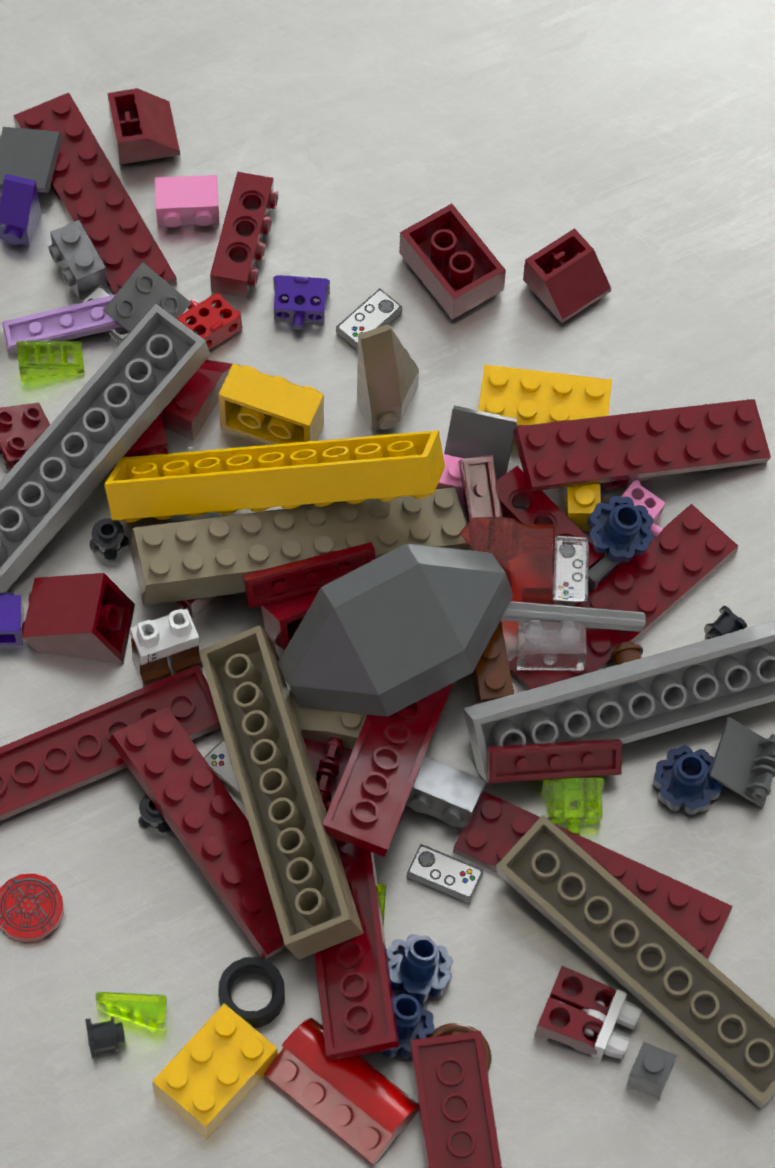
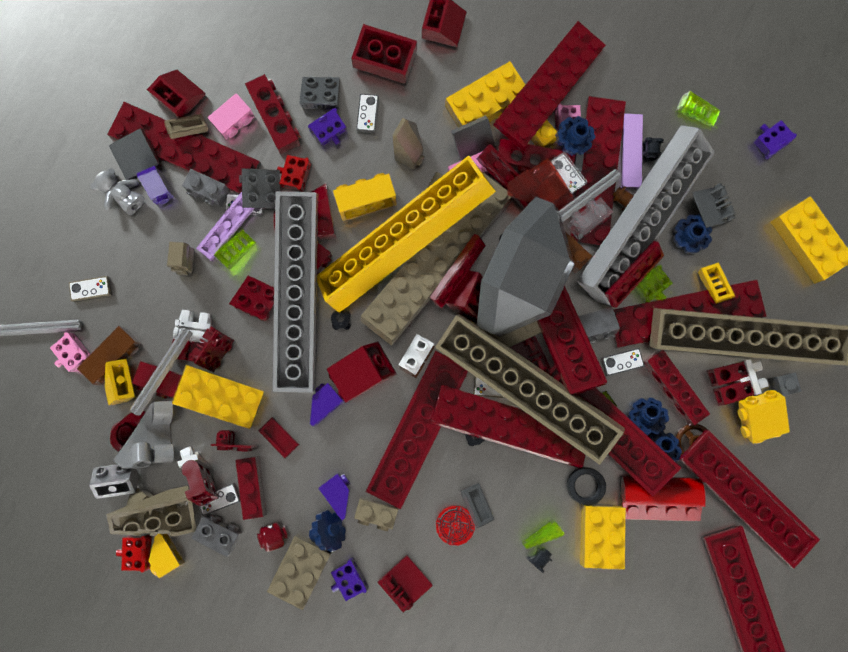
camera: 40 degrees left, 20 degrees up
none -> dark tan tile [164,114,208,139]
none -> dark grey hinge [299,77,340,110]
none -> dark grey tile [460,483,495,528]
none -> lavender tile [621,114,643,189]
none -> dark red brick [643,350,710,426]
none -> yellow slope [698,262,735,304]
none -> yellow brick [738,390,790,444]

